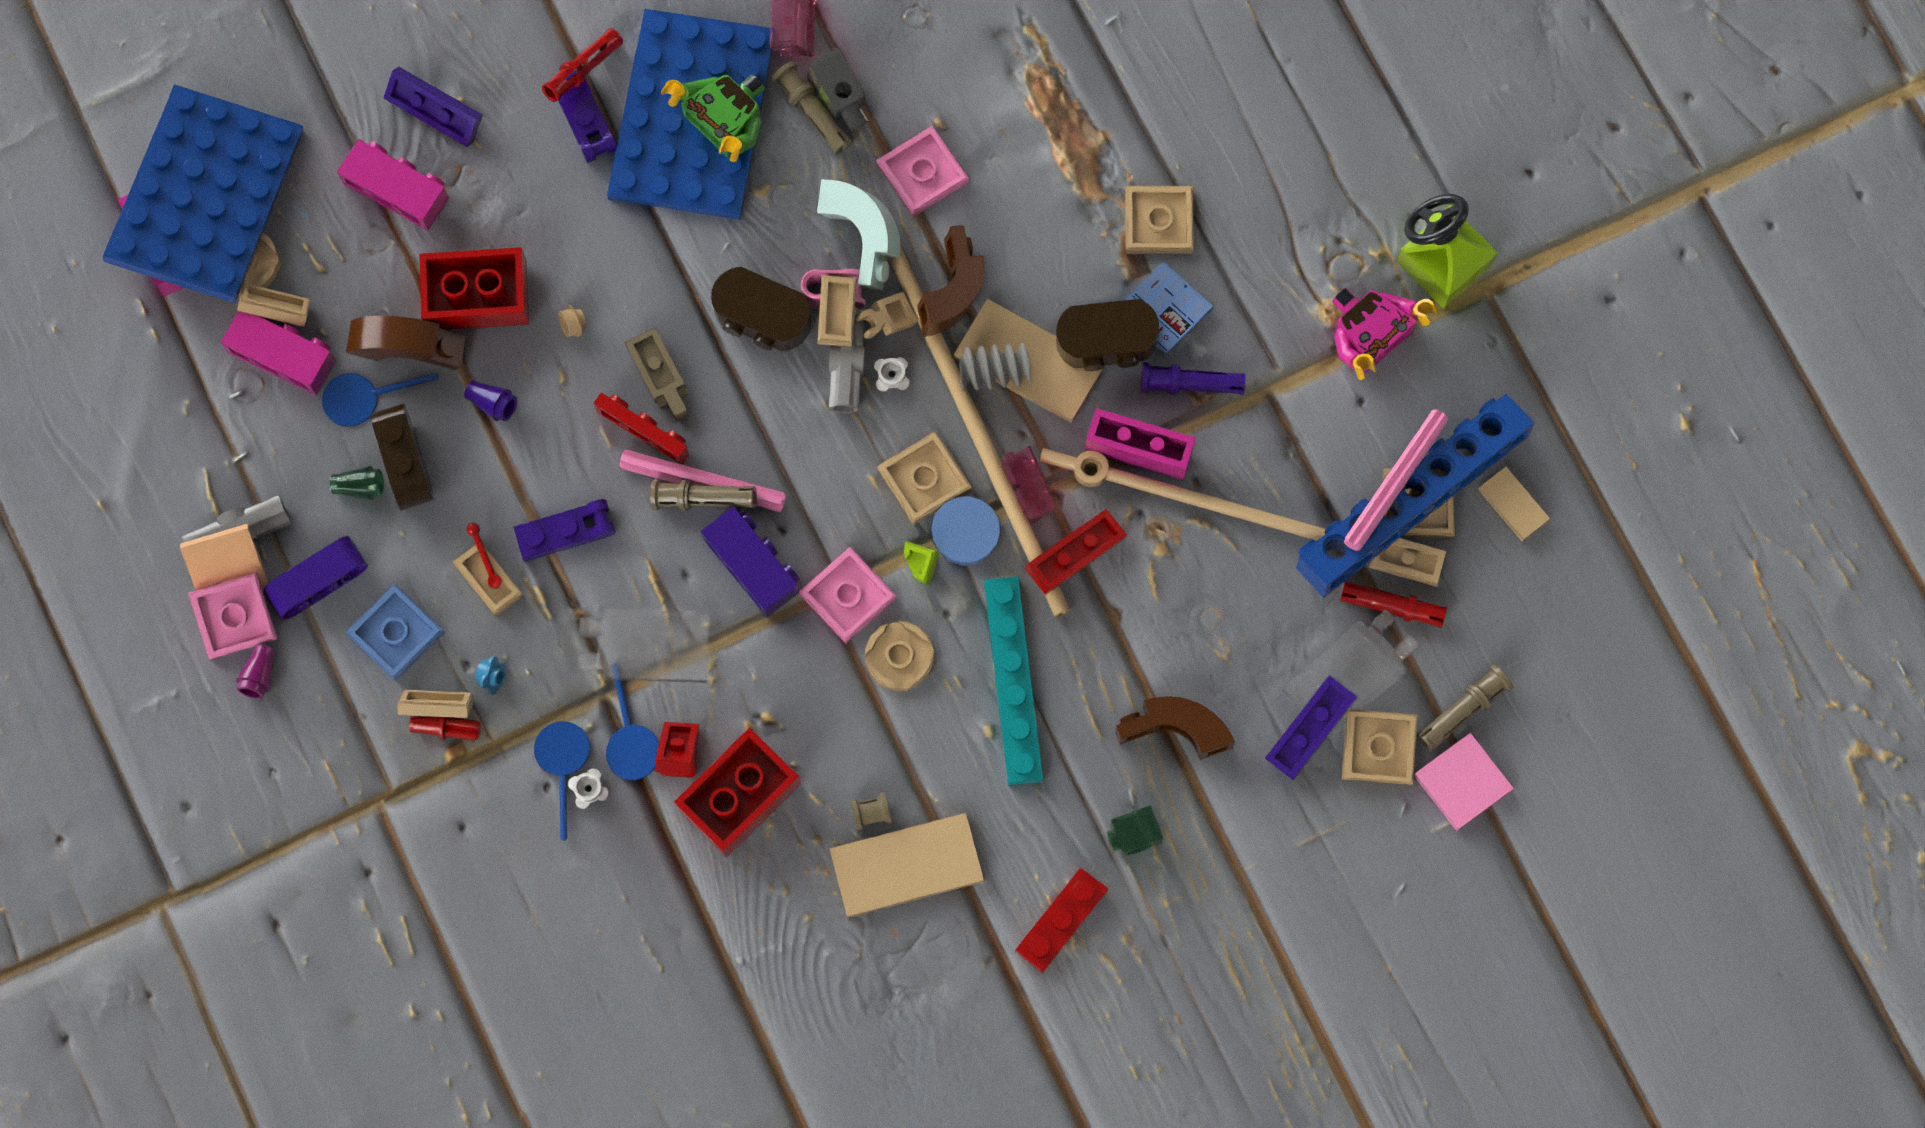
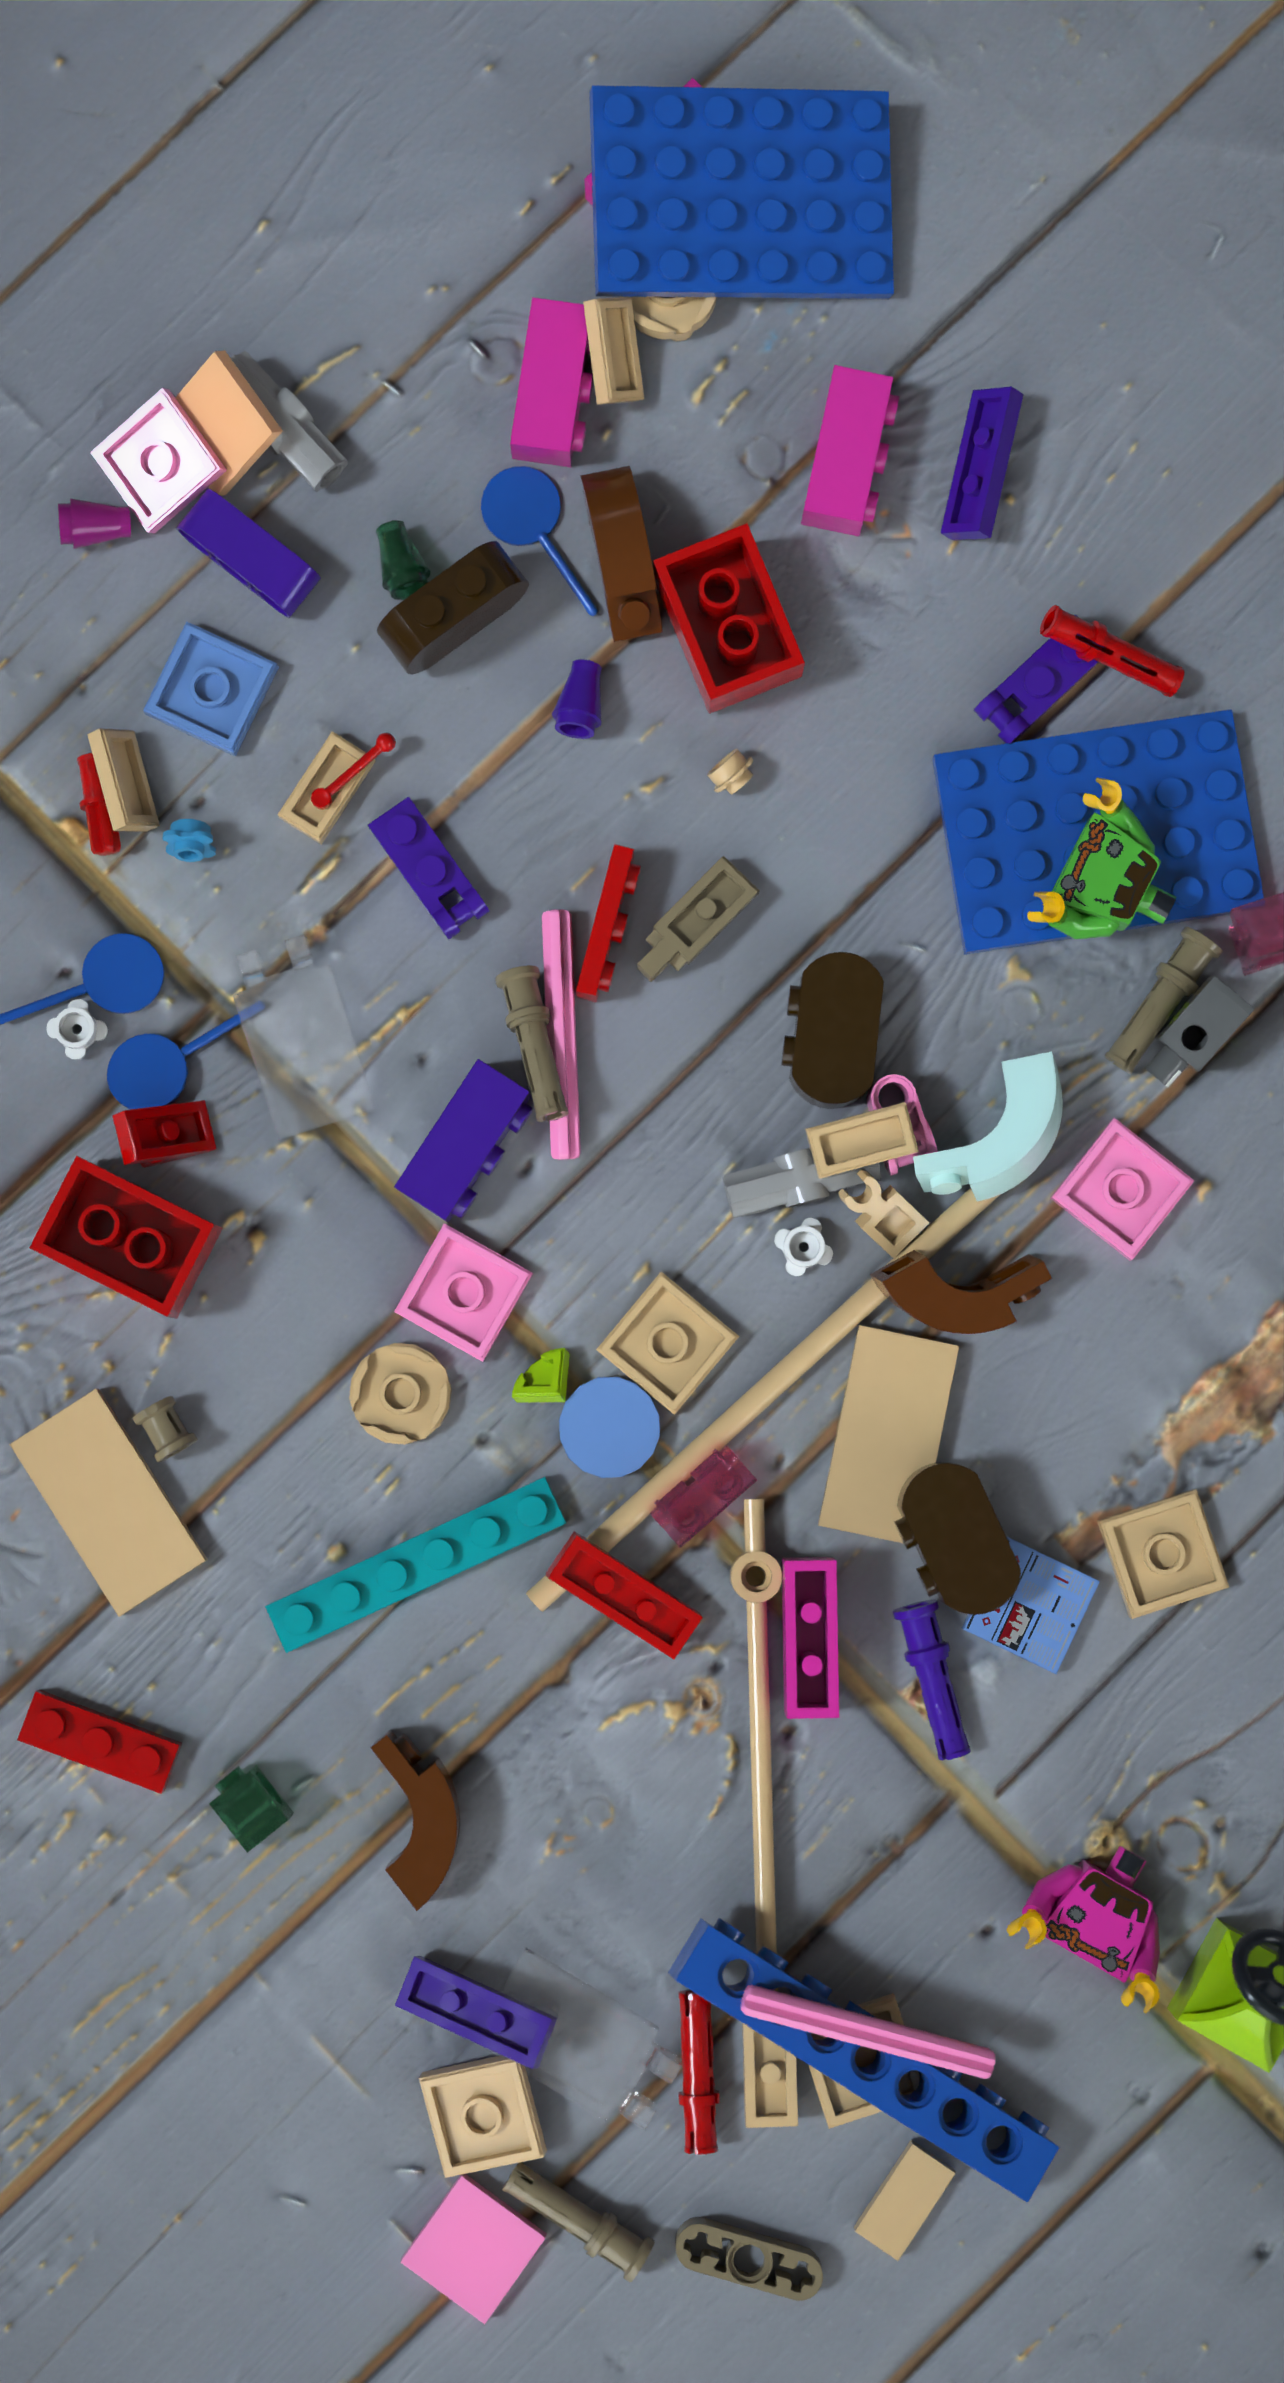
camera: 70 degrees right, 10 degrees up
light grey piece [959,343,1030,391] -> none
none -> dark tan beam [675,2217,823,2301]

